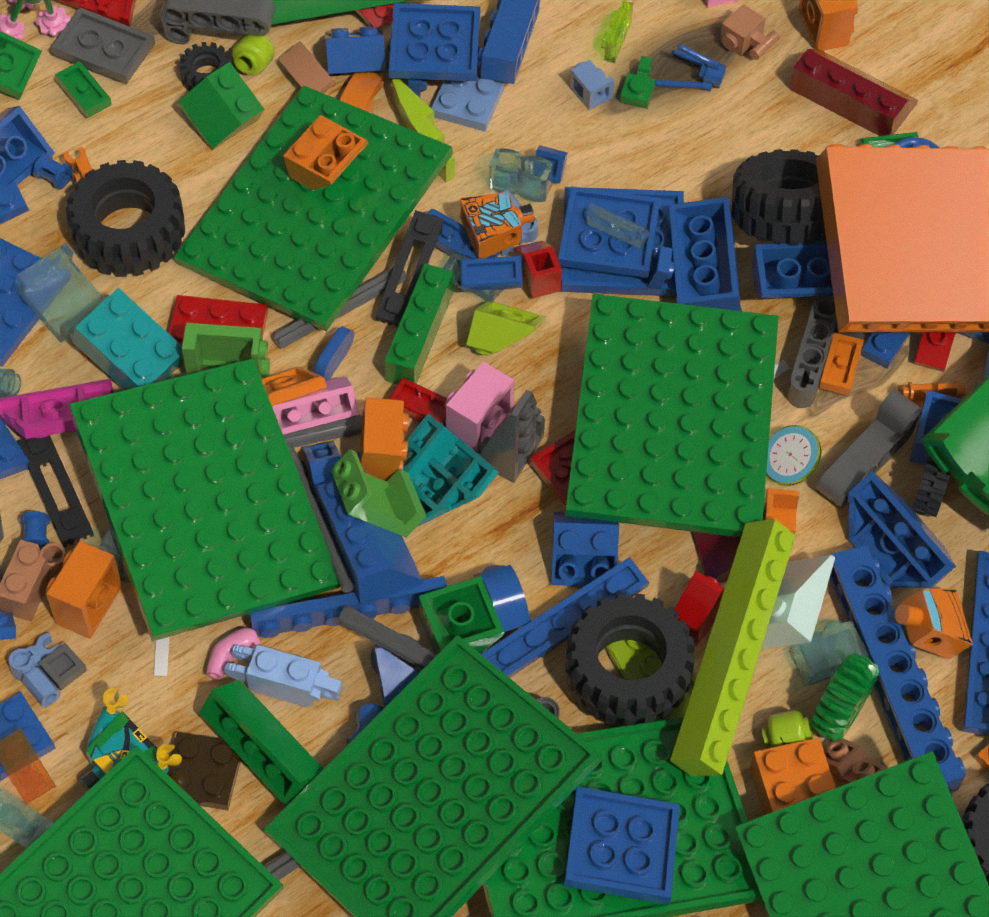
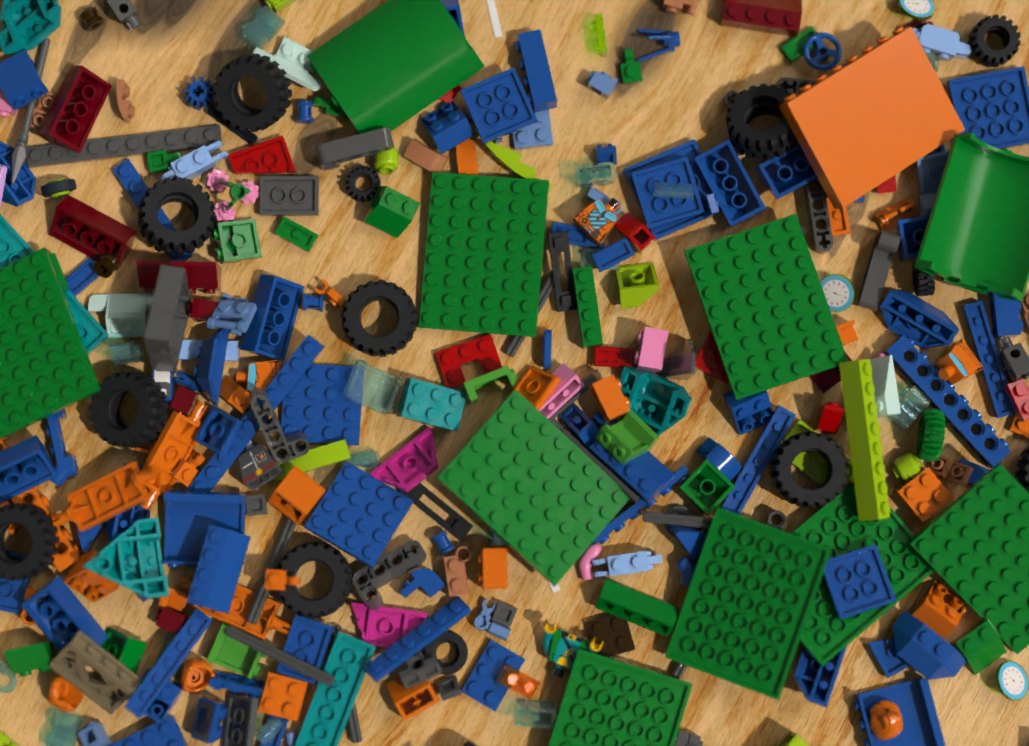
camera: 30 degrees left, 25 degrees up
orange slope [283,115,368,190] -> none

